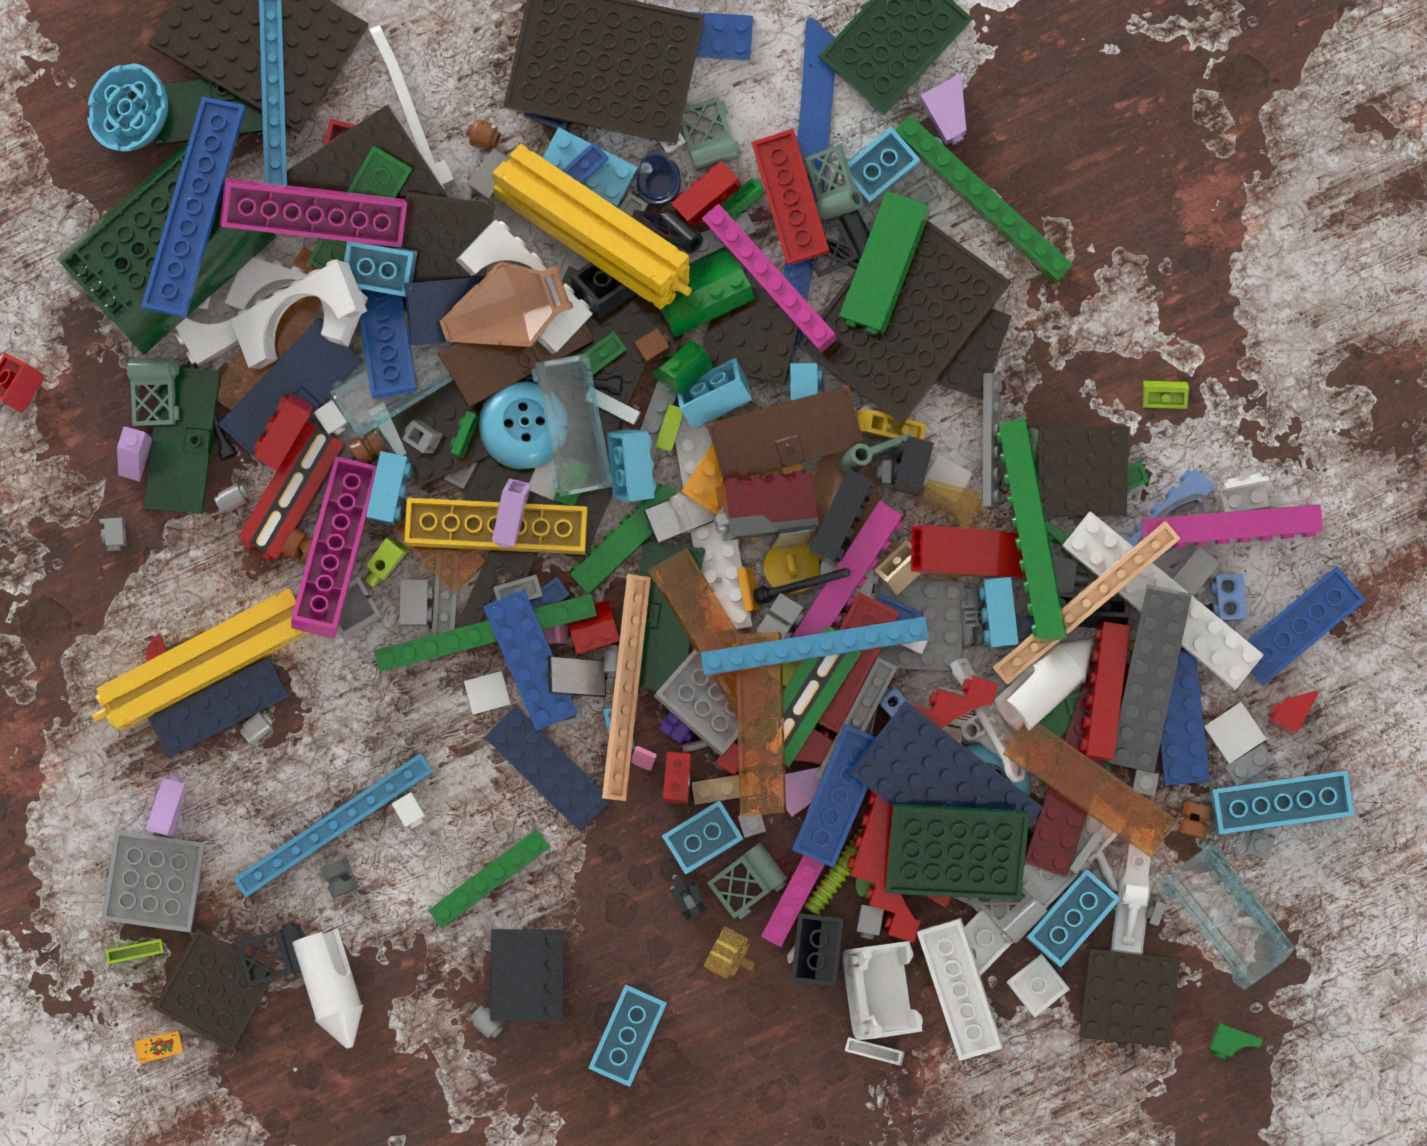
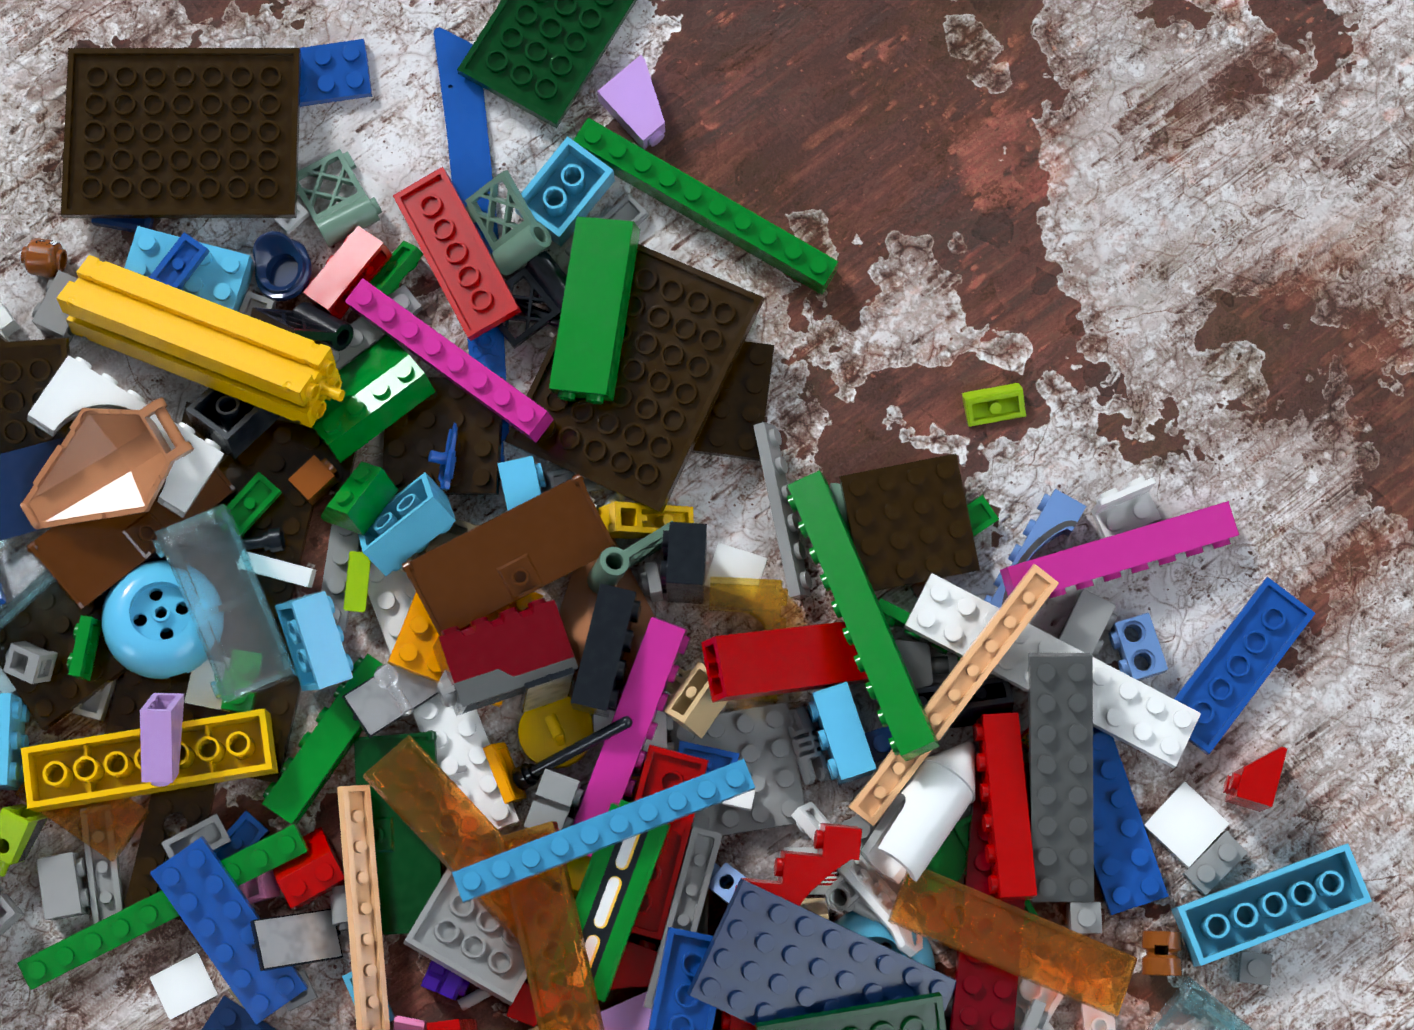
camera: 15 degrees left, 5 degrees down
none -> blue piece [428,423,458,491]

